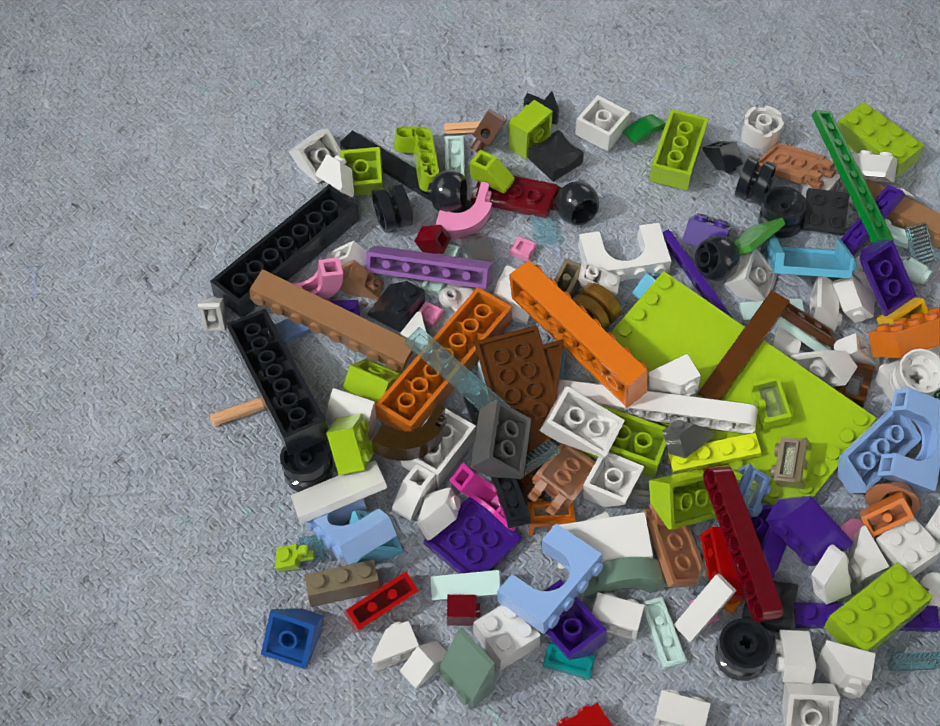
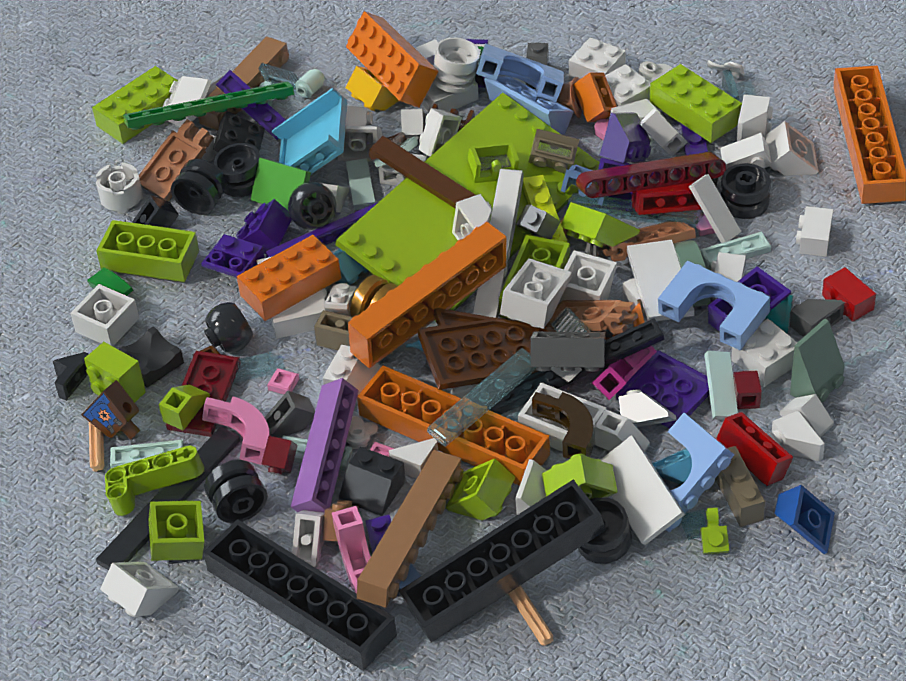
camera: 90 degrees left, 10 degrees down
white slope [198,297,226,332] -> none
white slope [315,154,354,197] -> none
black wheel [428,170,467,213] -> none
dark purple slope [859,240,917,316] -> none
none -> dark purple slope [201,234,265,278]
none -> orange brick [236,235,341,321]
none -> dark grey slope [790,299,845,337]

